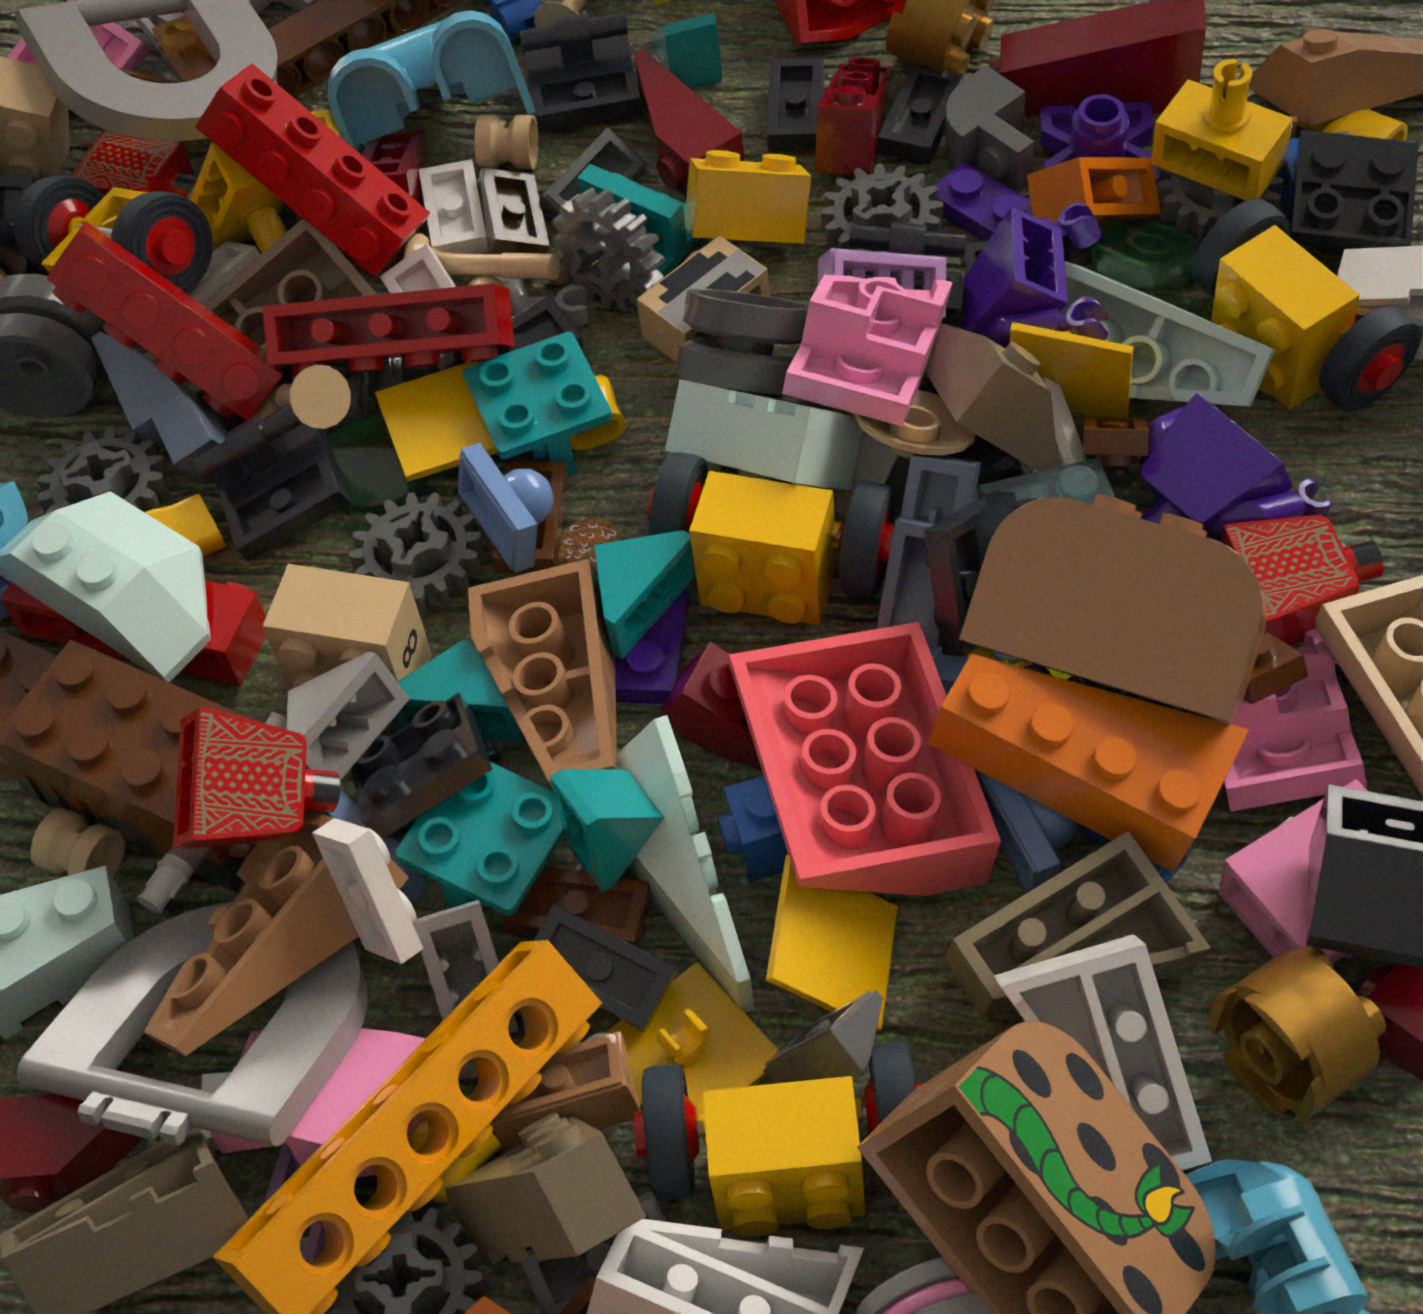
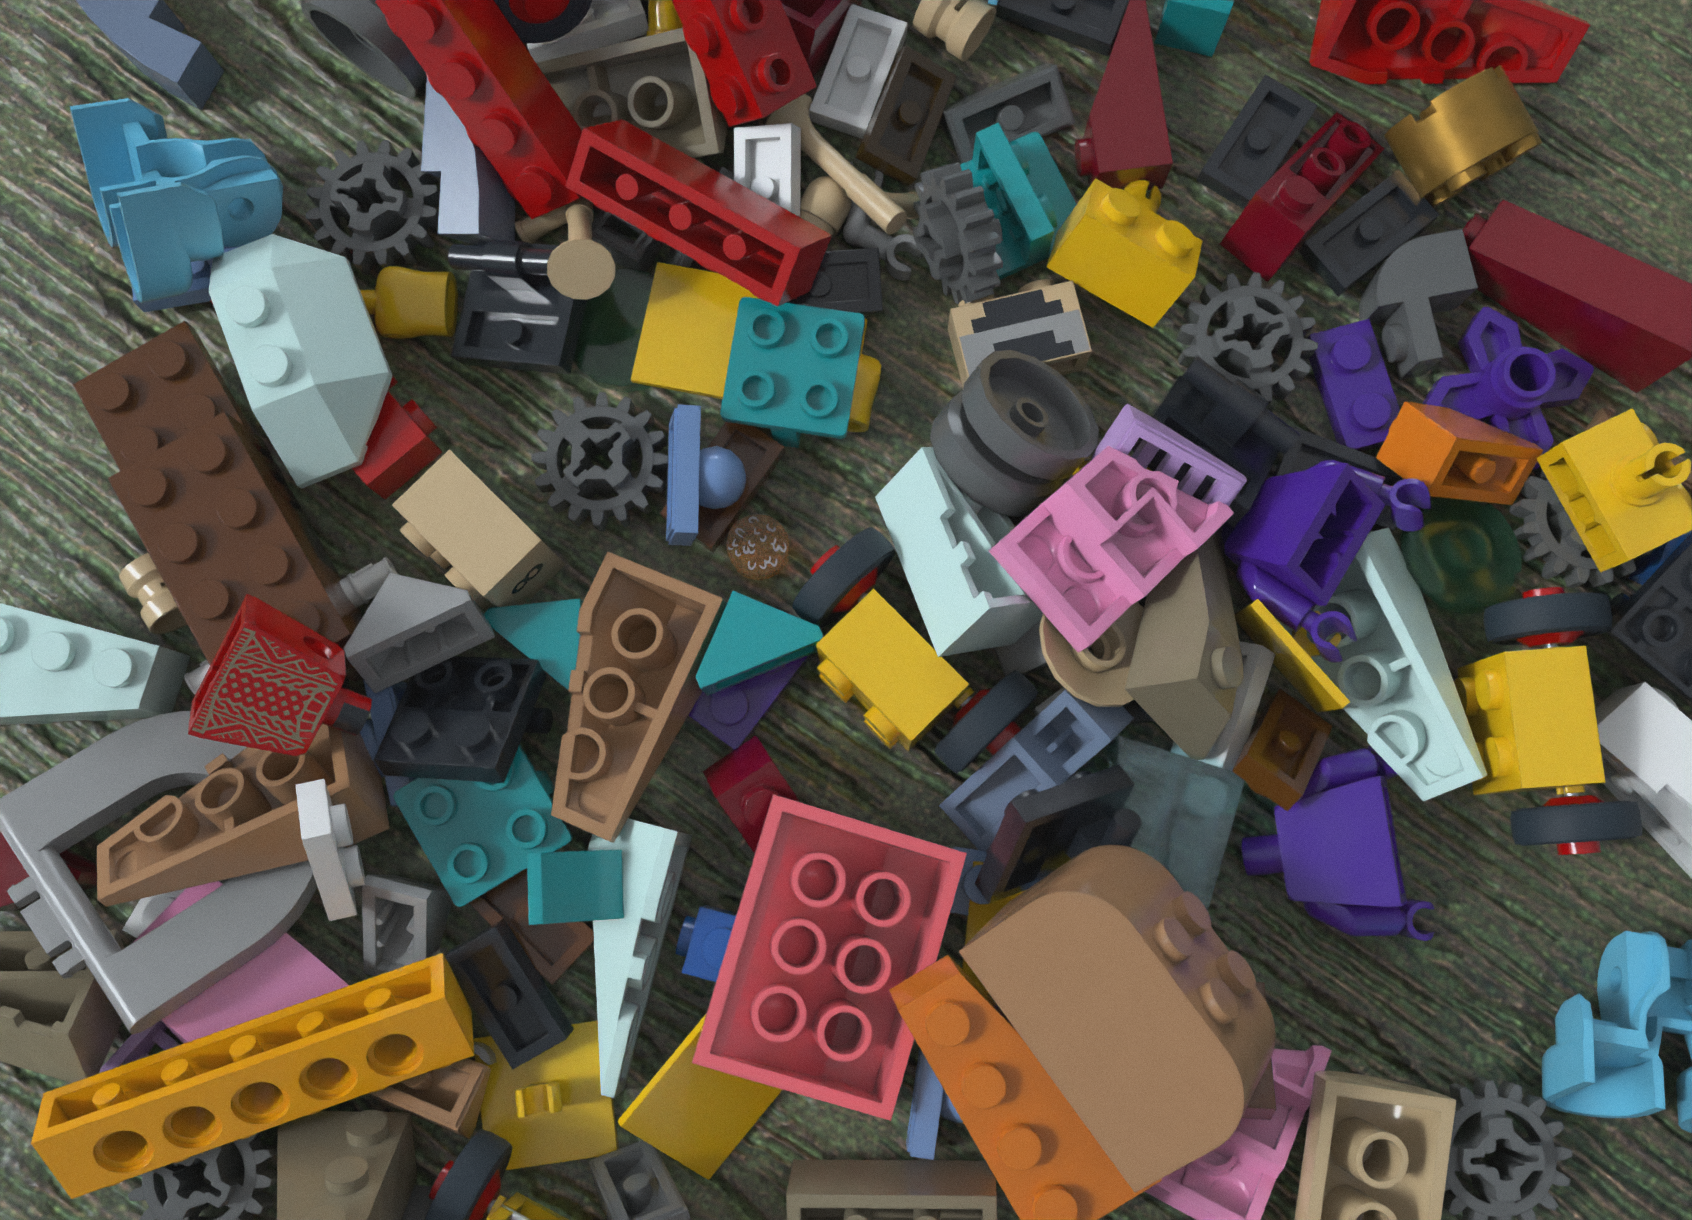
camera: 30 degrees right, 25 degrees up
red torso [1221,515,1383,646] -> none

